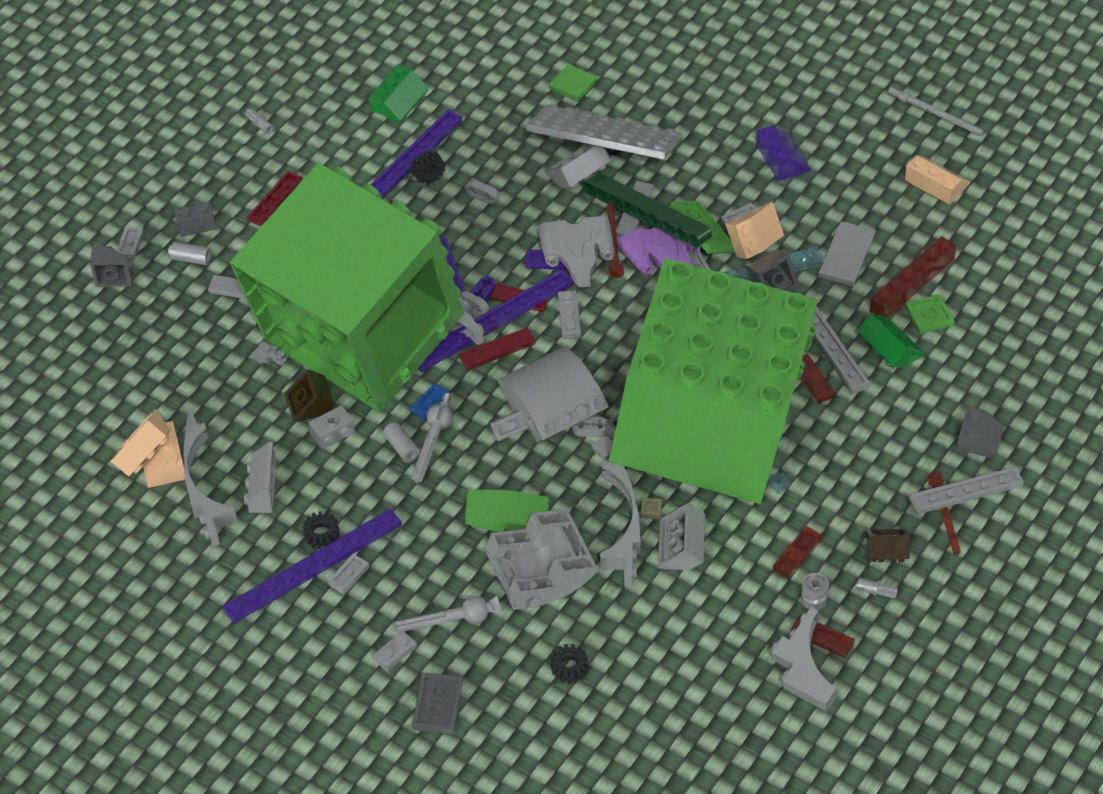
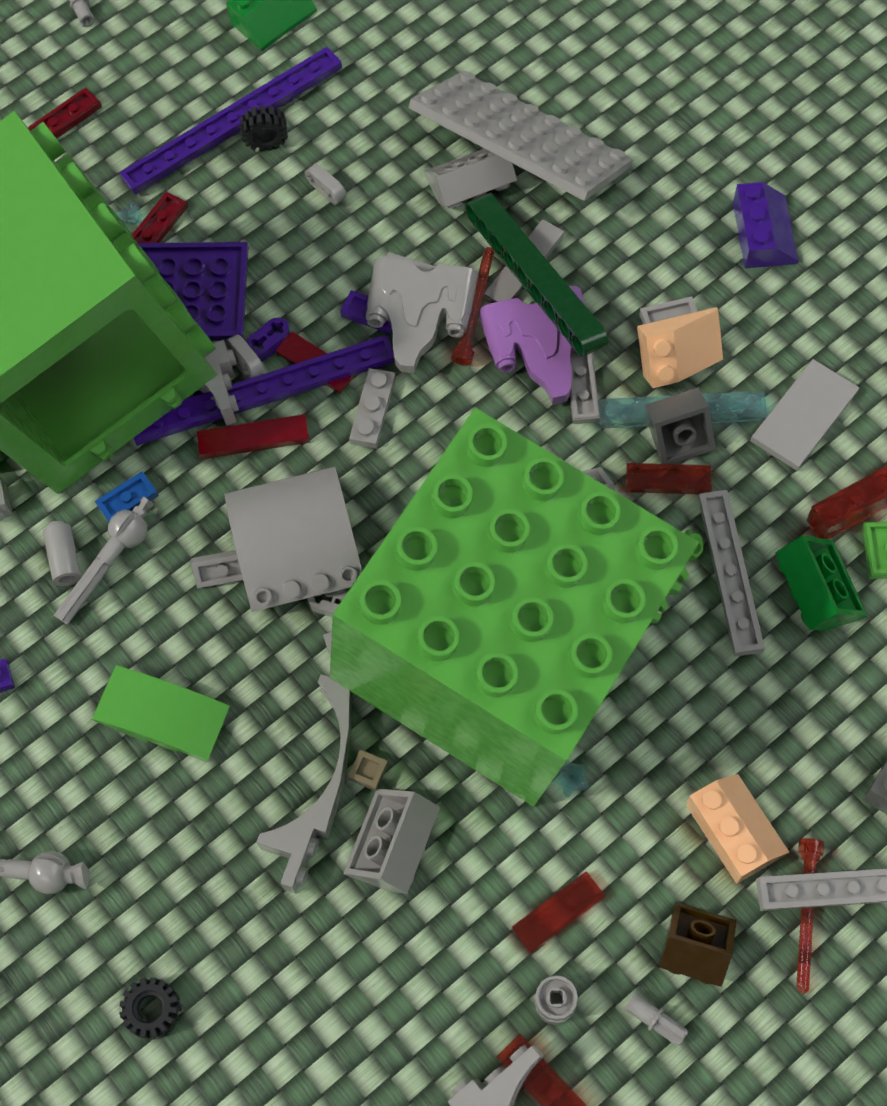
camera: 20 degrees right, 15 degrees up
light grey slope [484,509,598,610] -> none
bright green tile [549,64,597,102] -> none
bright green tile [669,201,735,253] -> none
clear red tile [800,353,836,404] -> none
none -> light nougat slope [686,774,790,884]

